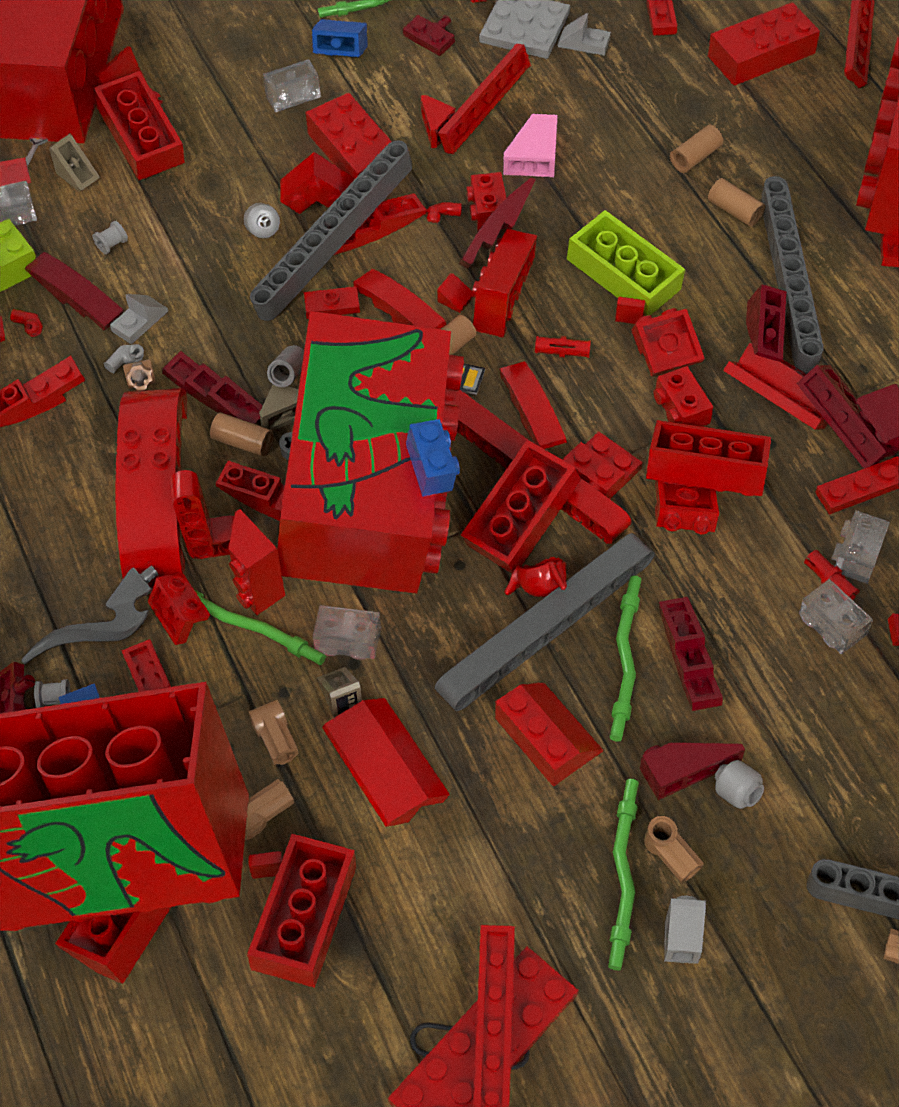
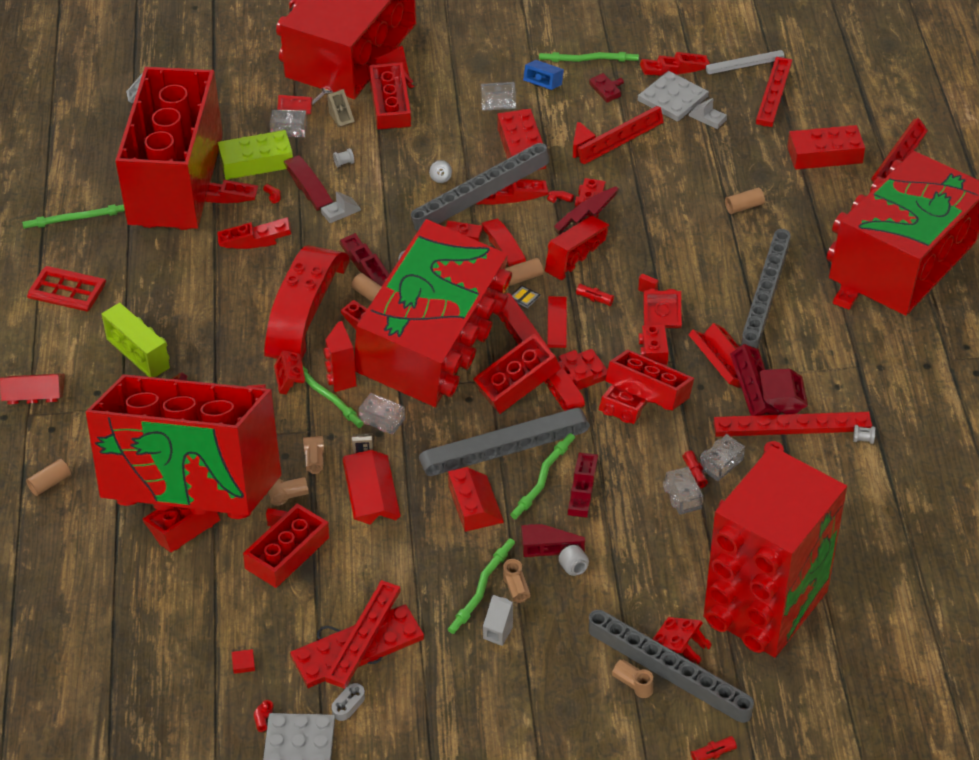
camera: 20 degrees right, 10 degrees down
dark grey piece [21,565,159,664] -> none
light grey arm [104,344,144,373] -> none
medium nougat piece [123,359,156,391] -> none
red beam [171,470,234,559] -> none
red brick [280,152,353,214] -> none
blue brick [406,419,460,496] -> none
red slope [437,273,473,313] -> none
bright pink slope [503,114,557,177] -> none
red piece [504,557,567,598] -> none
lime brick [567,210,685,317] -> none
medium nougat pin [708,178,765,227] -> none
dark red slope [746,284,787,362] -> none

